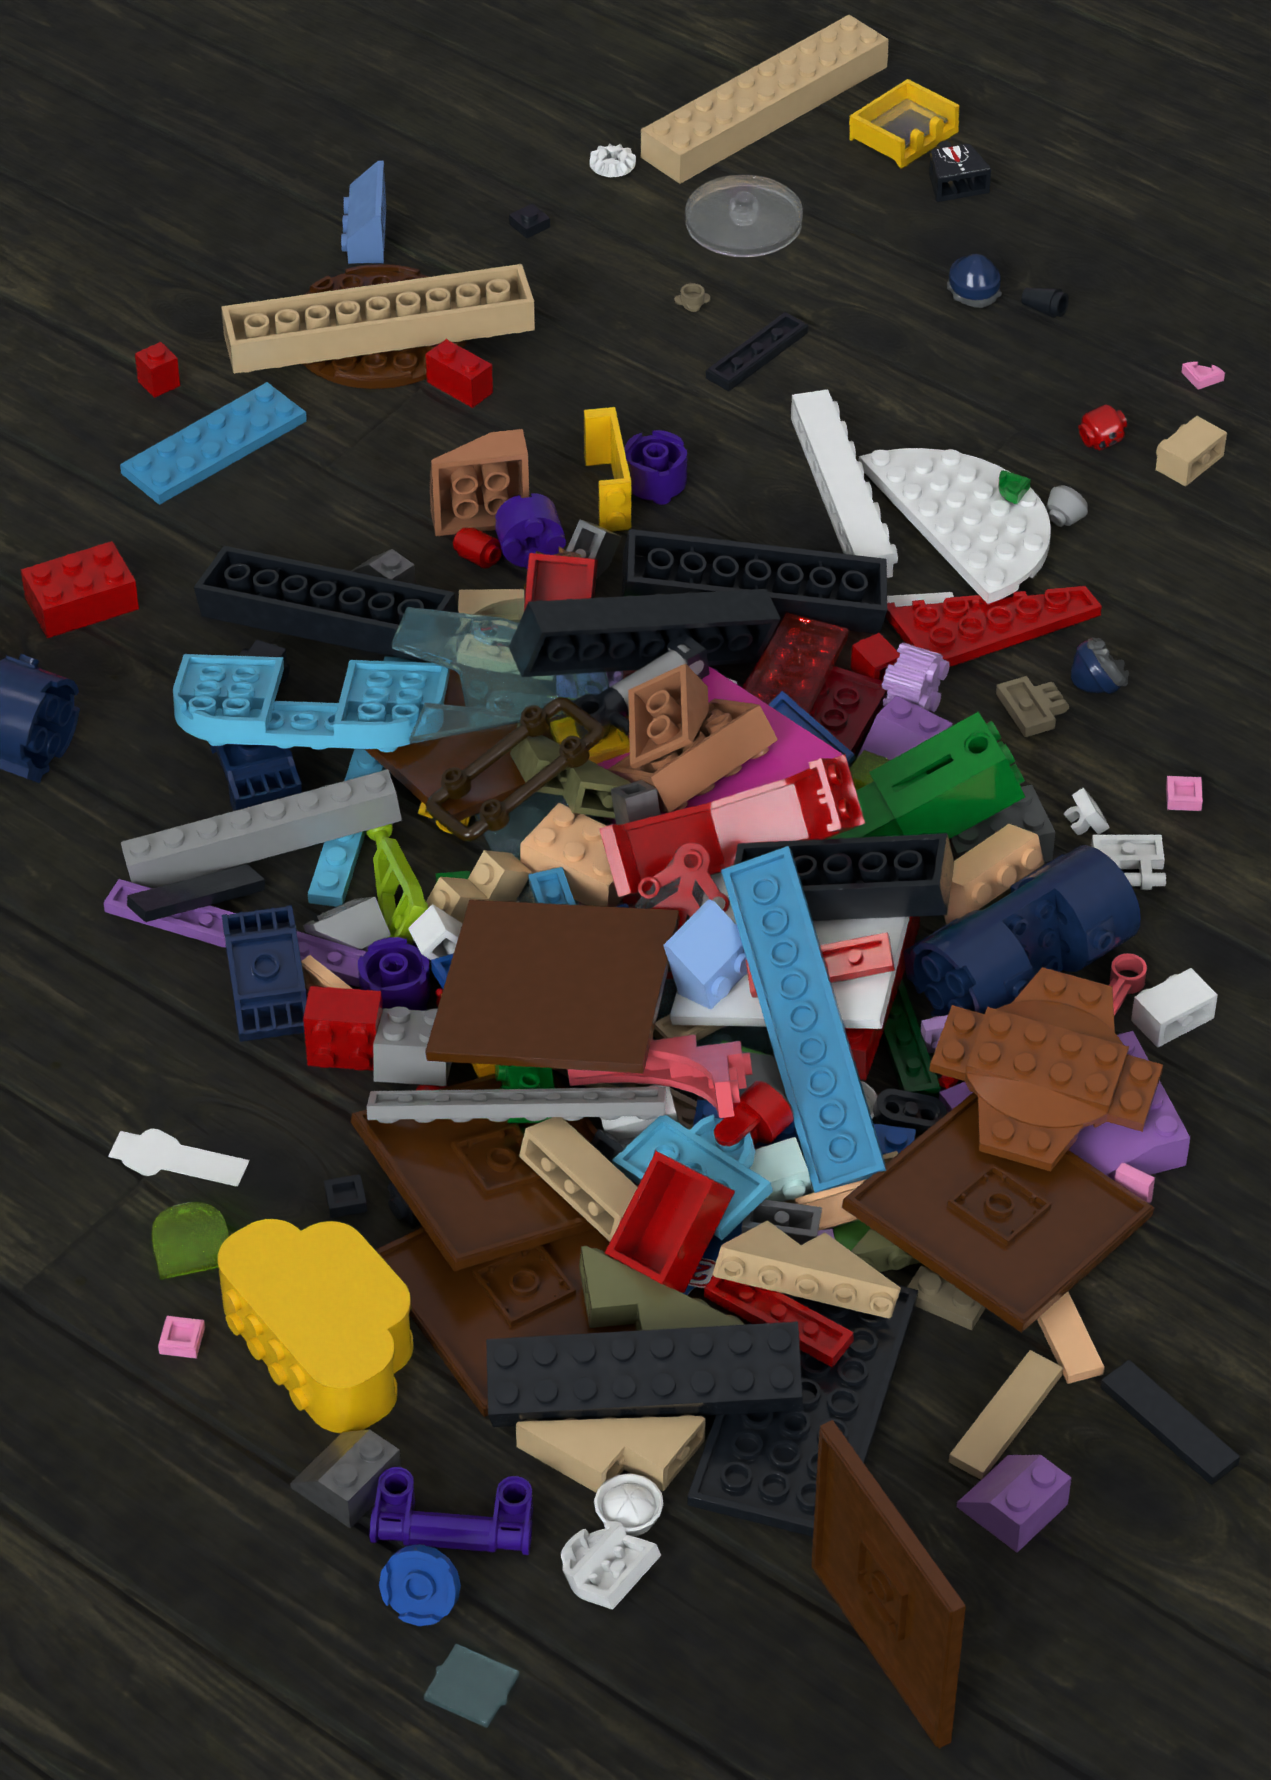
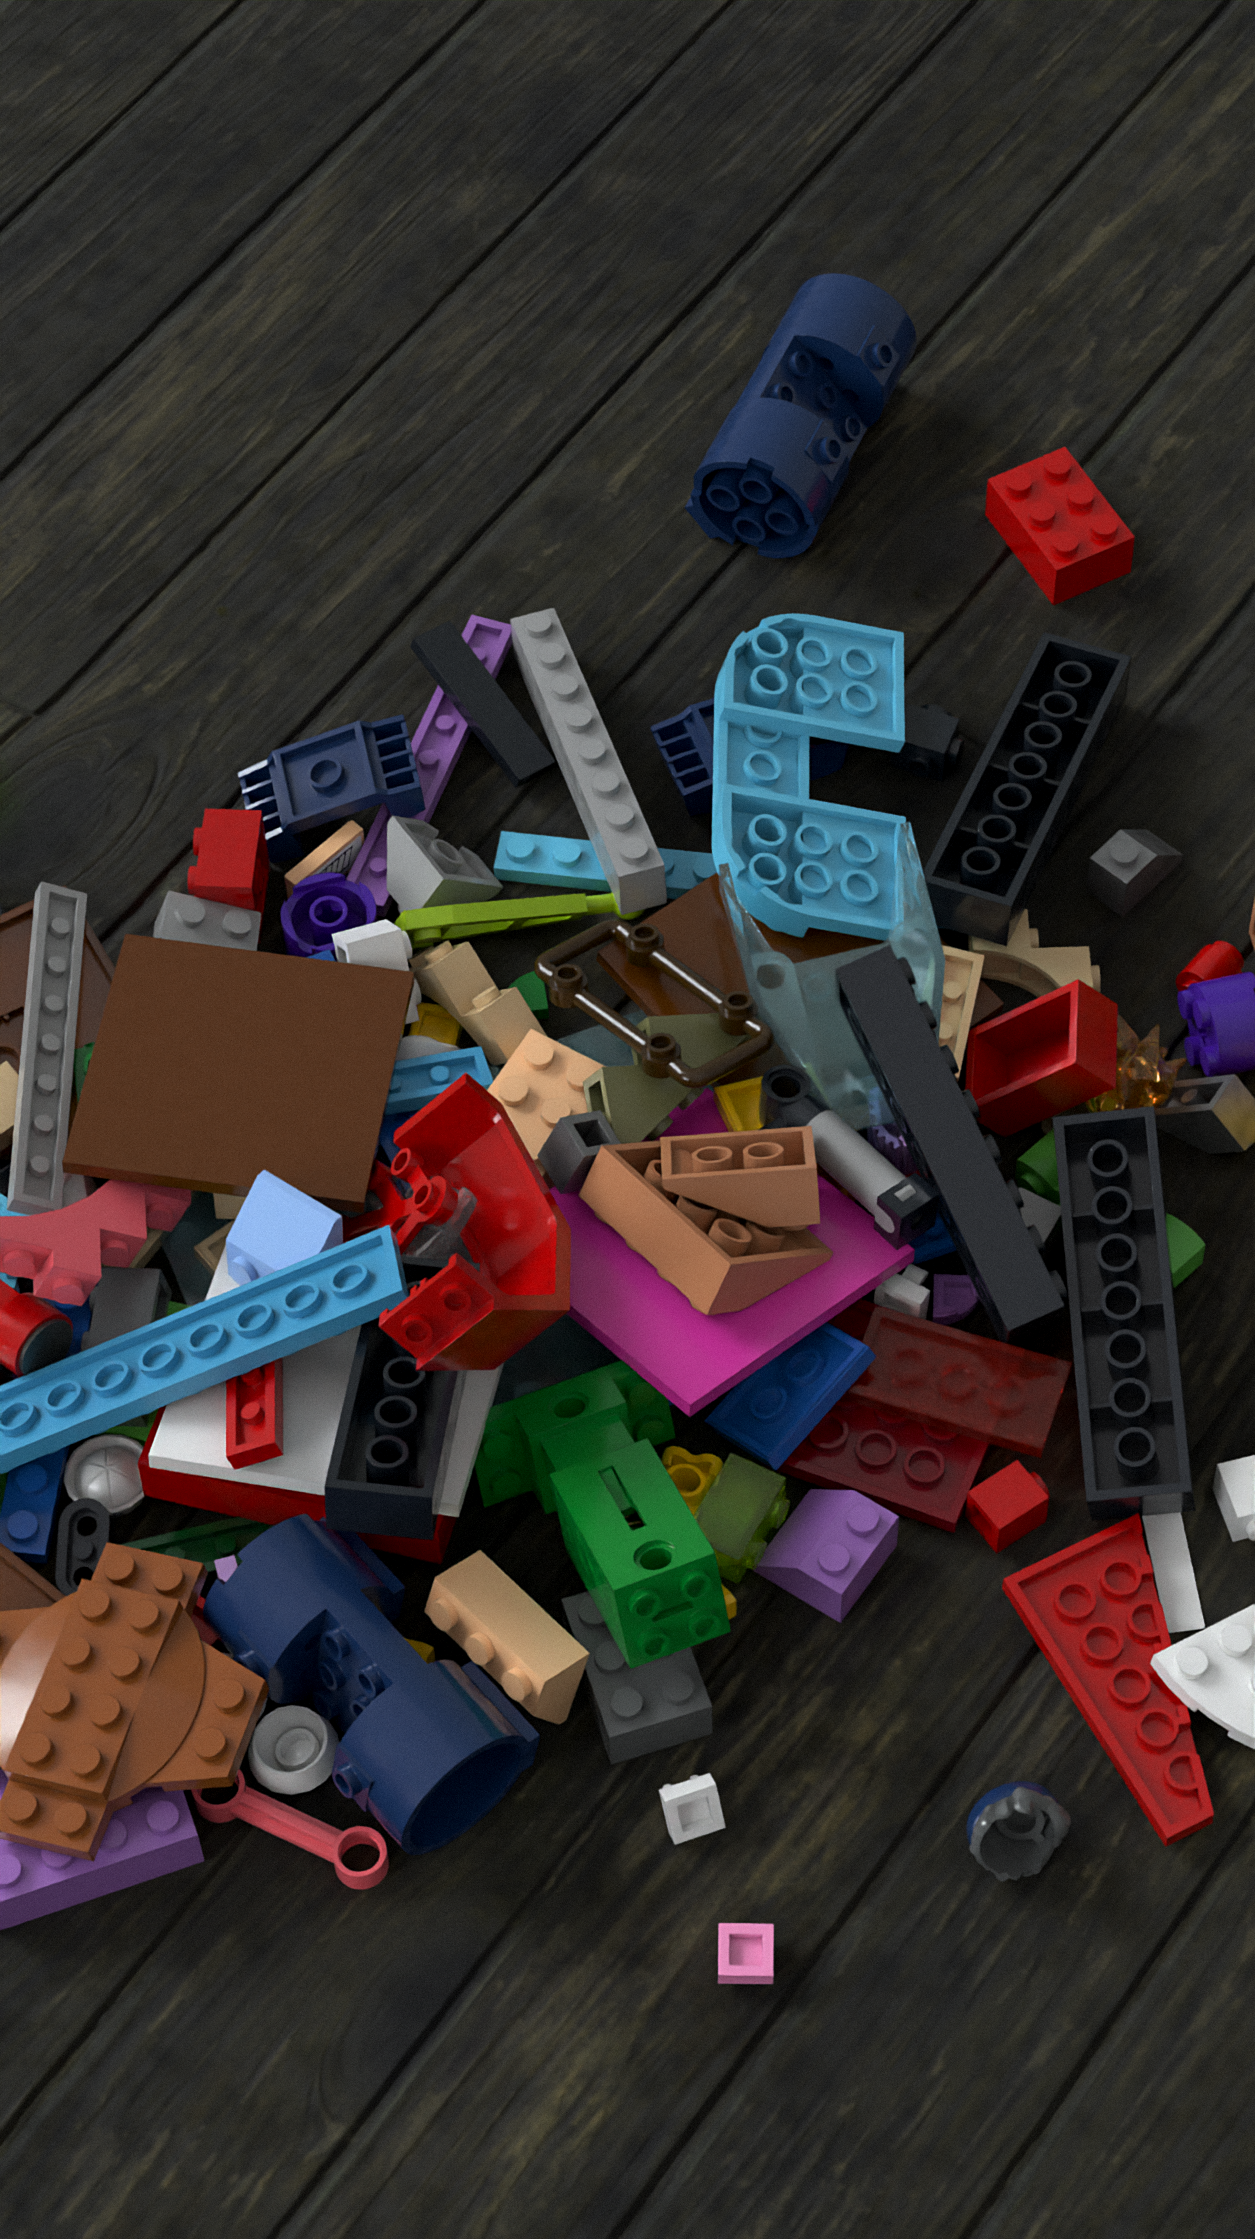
camera: 90 degrees right, 10 degrees up
white sticker [108,1129,250,1187] -> none
lavender brick [882,643,950,712] -> none
dark tan hinge [996,676,1069,737] -> none
white plate [1091,835,1166,890] -> none
white brick [1131,968,1218,1048] -> none

